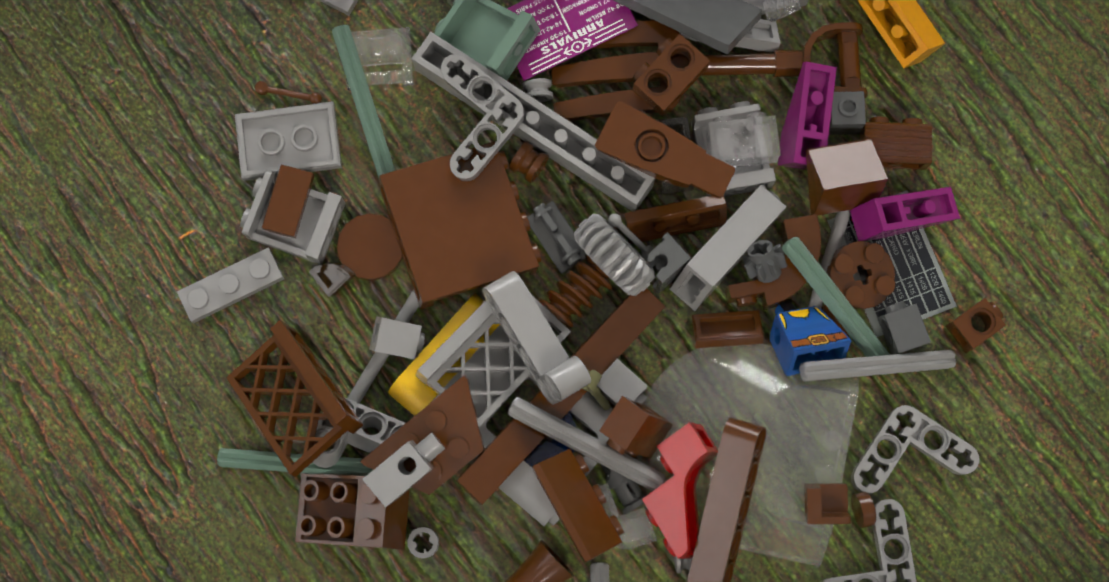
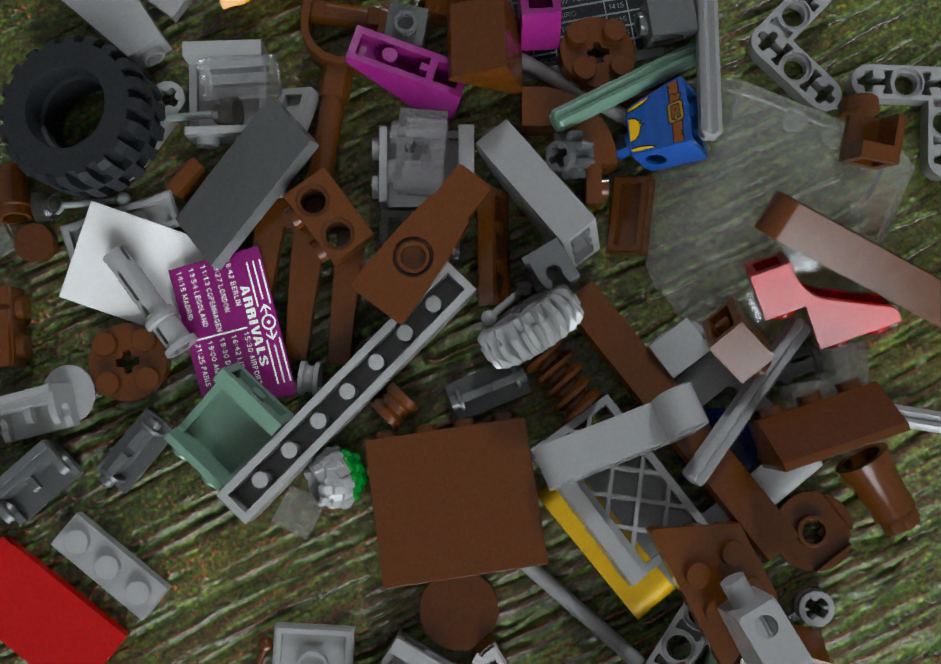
camera: 80 degrees left, 5 degrees up
sand green axle [332,25,395,178] -> none
clear plate [346,27,414,90] -> none
light grey brick [369,316,425,359] -> none
light grey beam [441,54,525,181] -> none
olive hand [582,368,611,410] -> none
none -> clear tile [271,485,325,540]
none -> light grey piece [303,444,369,509]
none -> reddish brown plate [776,490,853,572]

